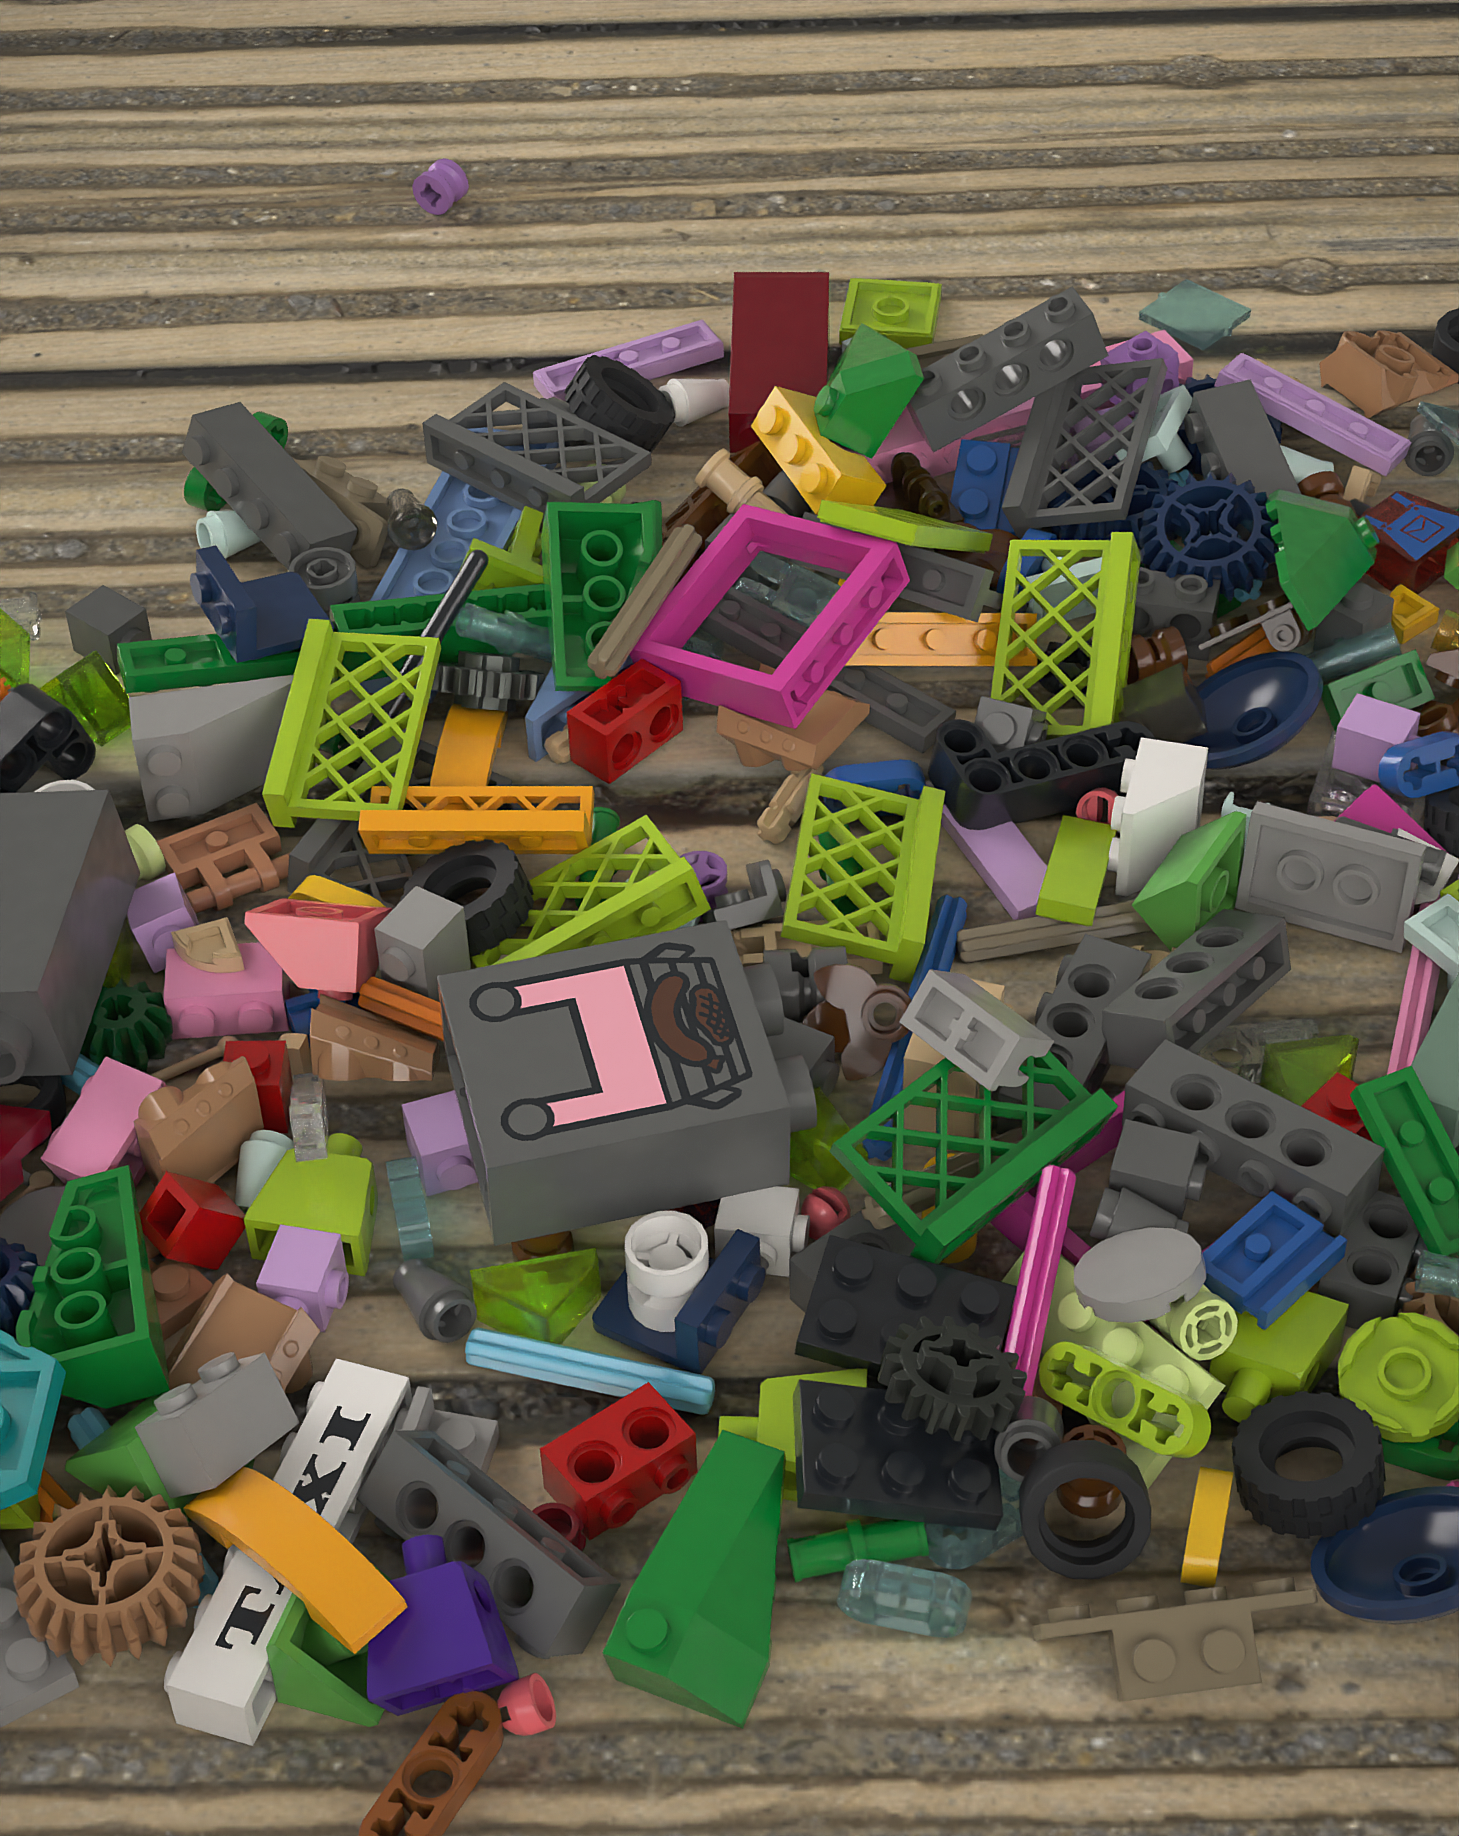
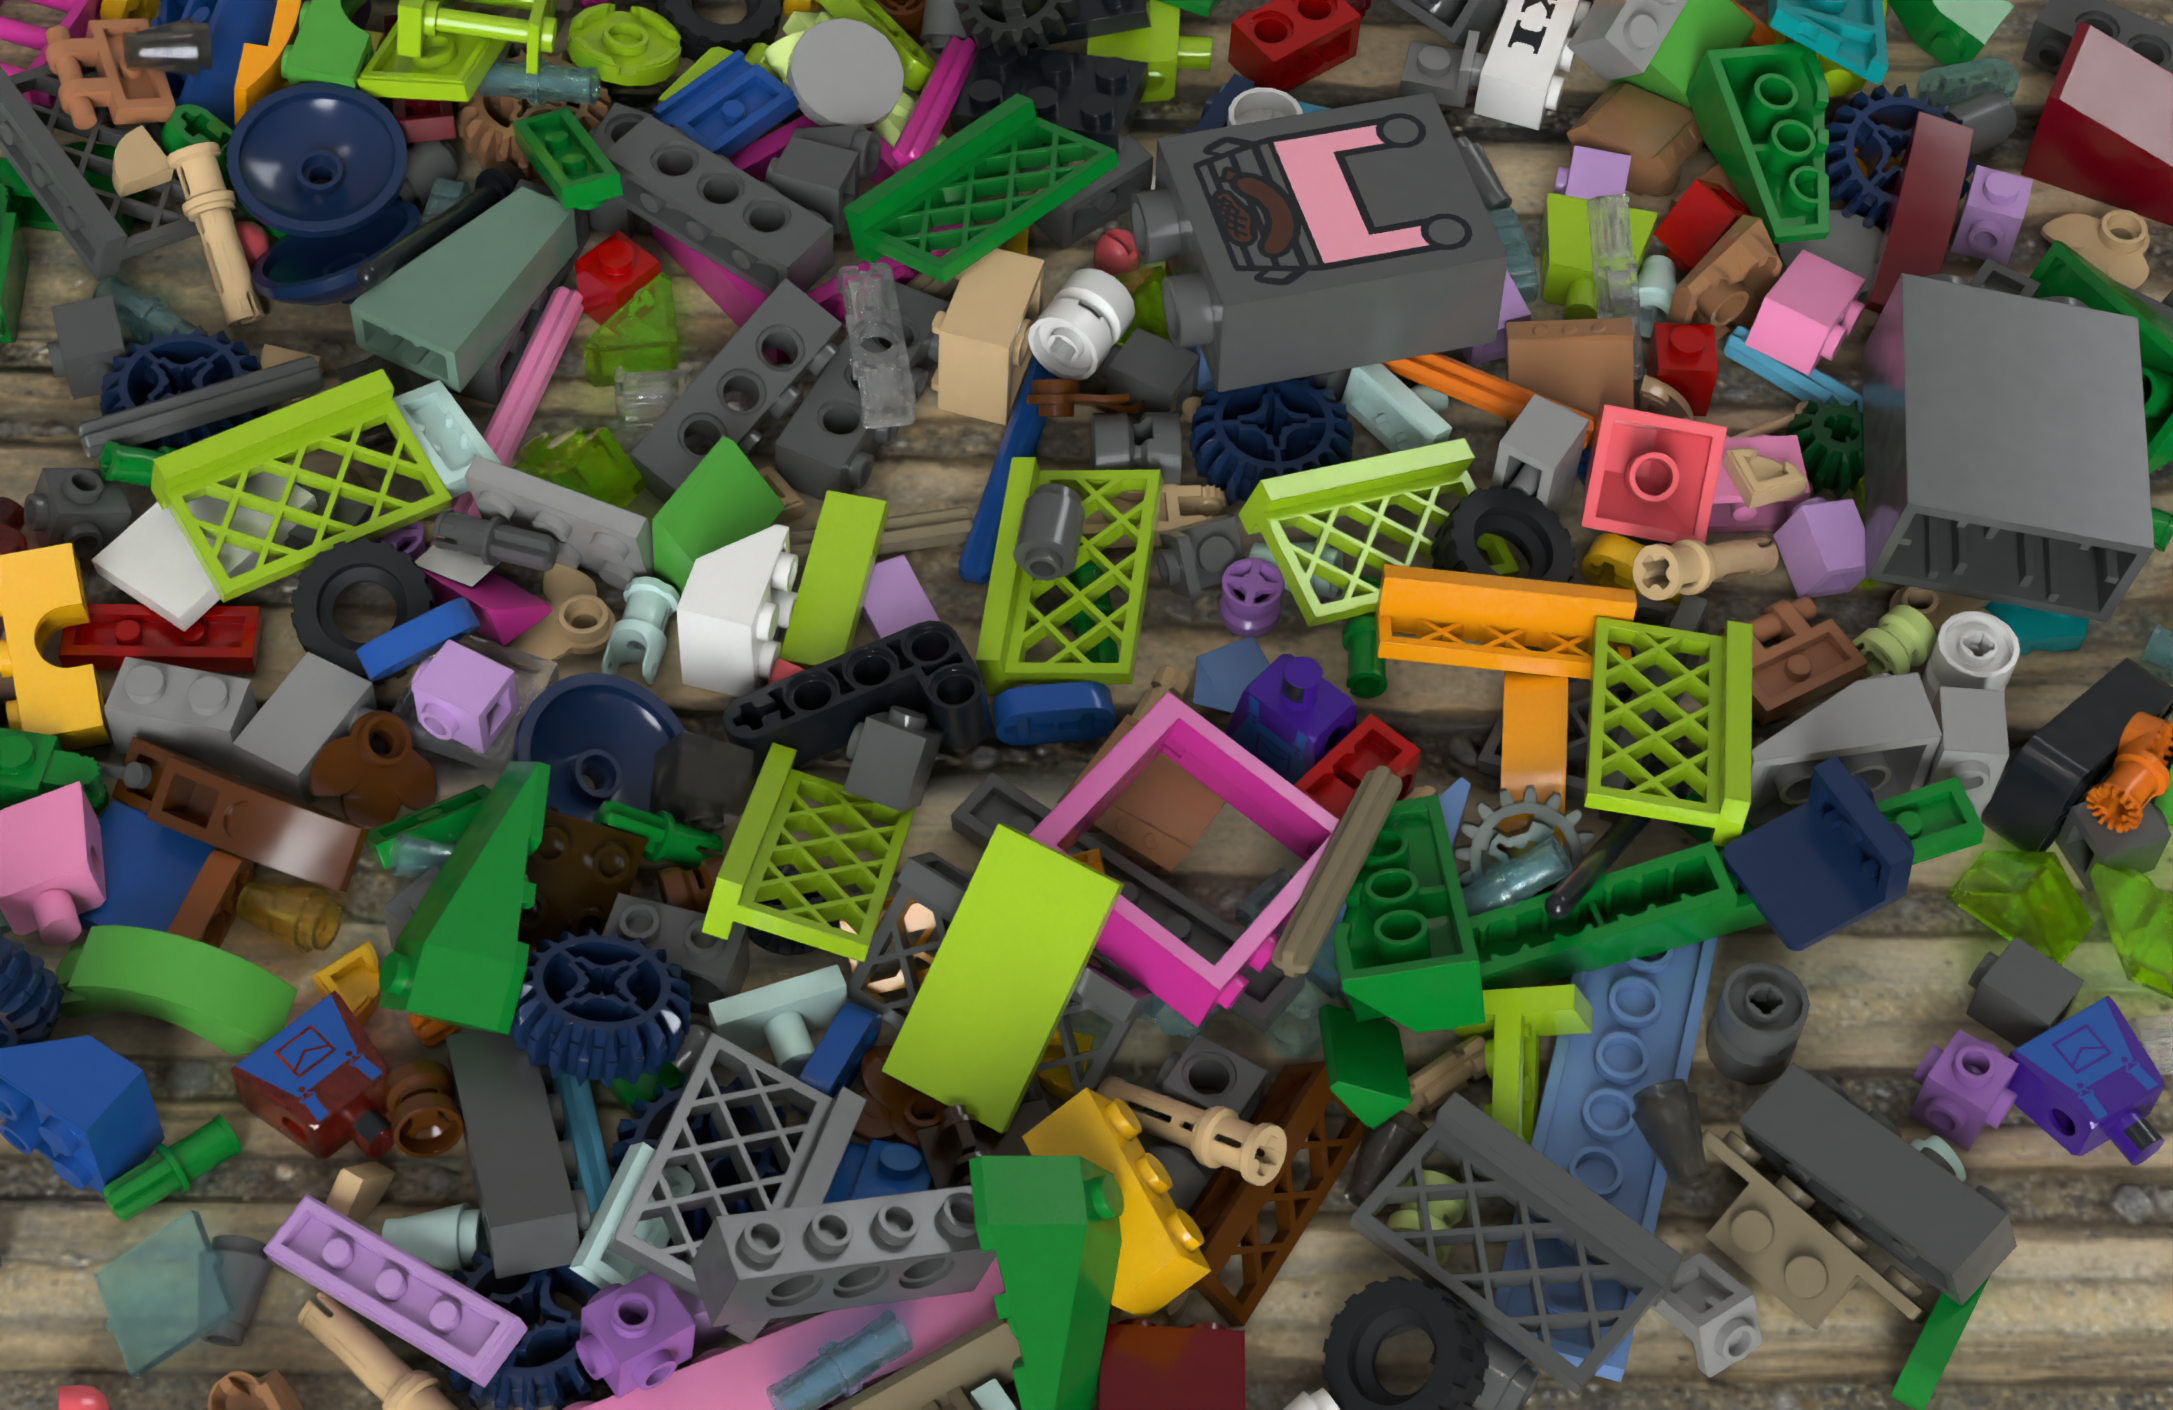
camera: 175 degrees right, 10 degrees up
light grey hinge [899,969,1054,1091] -> none
none -> clear neon green slope [513,426,648,509]
none -> green axle [593,800,723,869]
none -> clear piece [838,262,916,429]
none -> dark grey brick [1013,484,1085,581]
none -> white wheel [1028,268,1135,380]
none -> medium blue sticker [1193,635,1271,713]
none -> dark purple torso [1225,654,1357,785]
none -> tan pin [1632,535,1779,601]
none -> light grey bracket [1651,1252,1762,1377]
none -> medium lavender brick [1909,1029,2019,1151]
none -> light grey brick [1922,686,2009,821]
none -> dark purple torso [2008,995,2165,1166]

